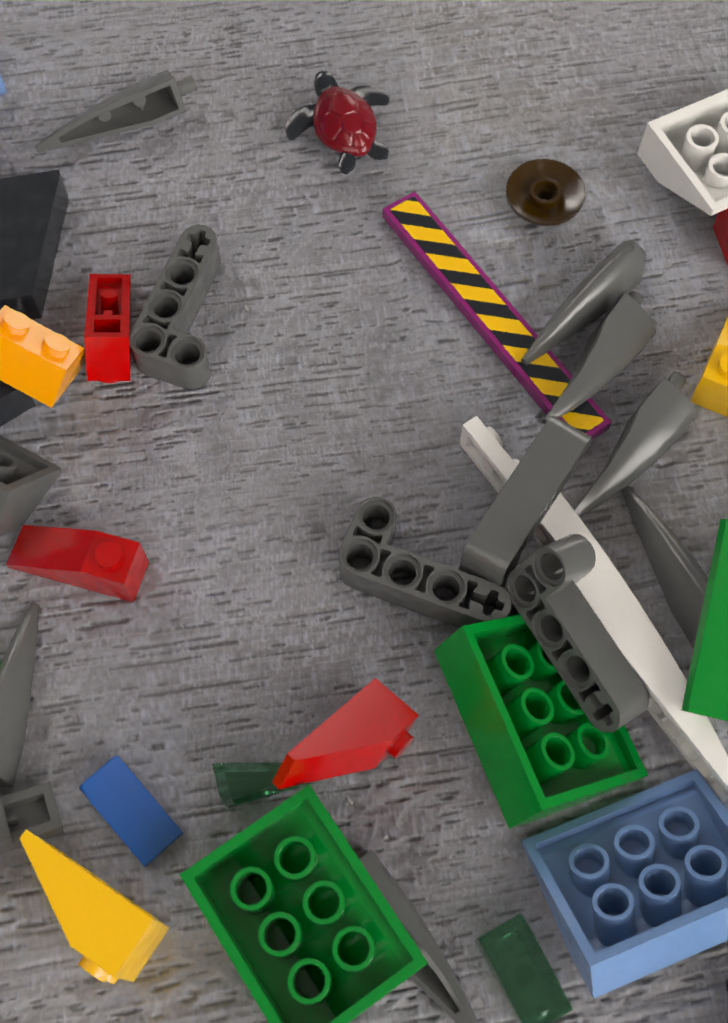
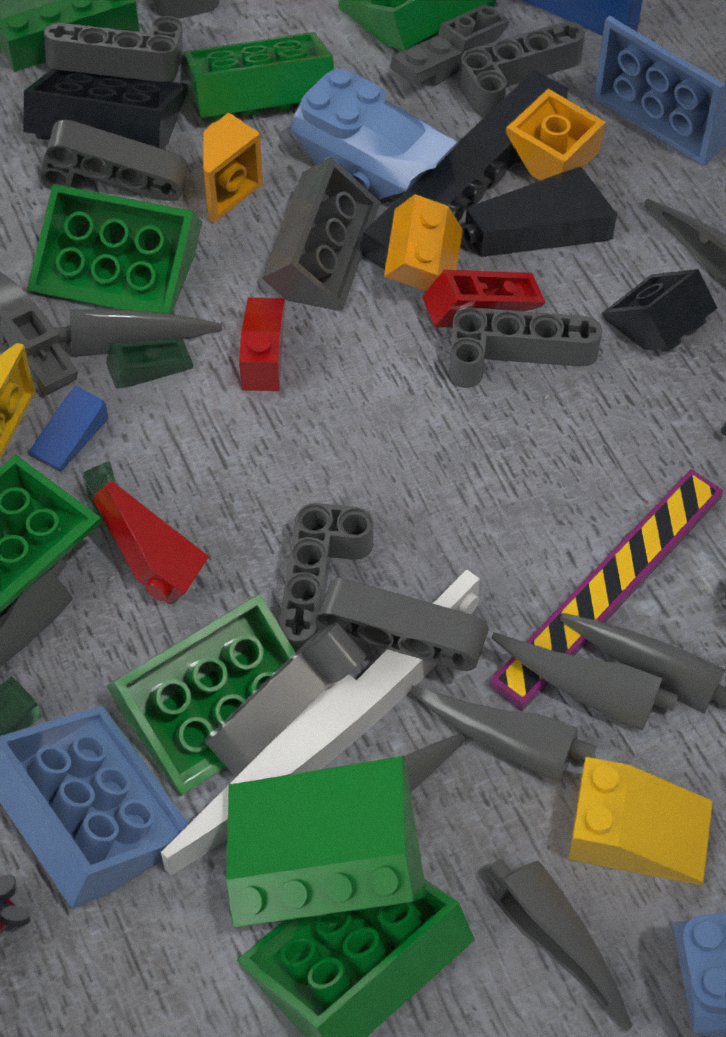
camera: 75 degrees right, 10 degrees down
none -> clear green slope [106,337,194,389]
none -> black slope [602,269,718,351]

